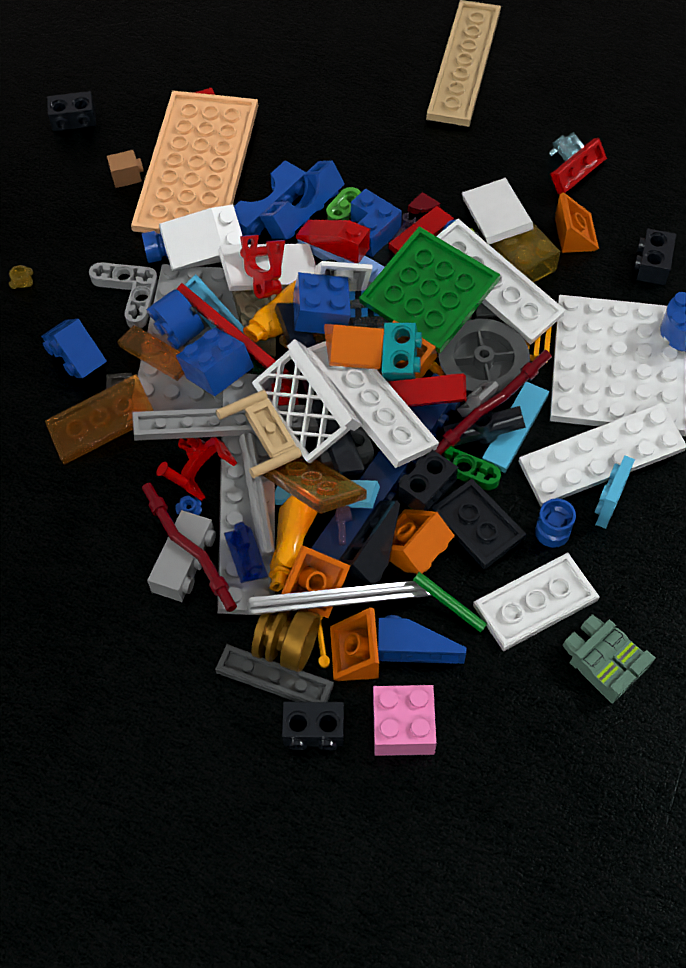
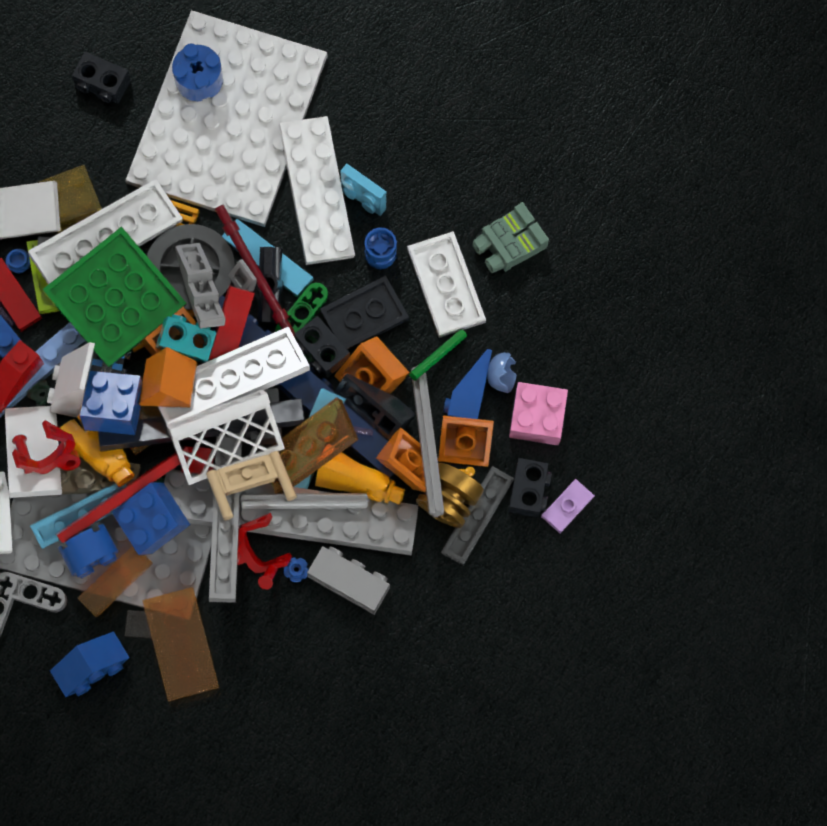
camera: 85 degrees left, 15 degrees up
dark red bar [142,483,237,612] -> none
clear blue hinge [224,522,268,583] -> none
orange slope [555,192,599,253] -> none
none -> light grey slope [175,243,225,329]
none -> medium blue hair [487,352,516,393]
none -> lavender plate [541,479,594,533]

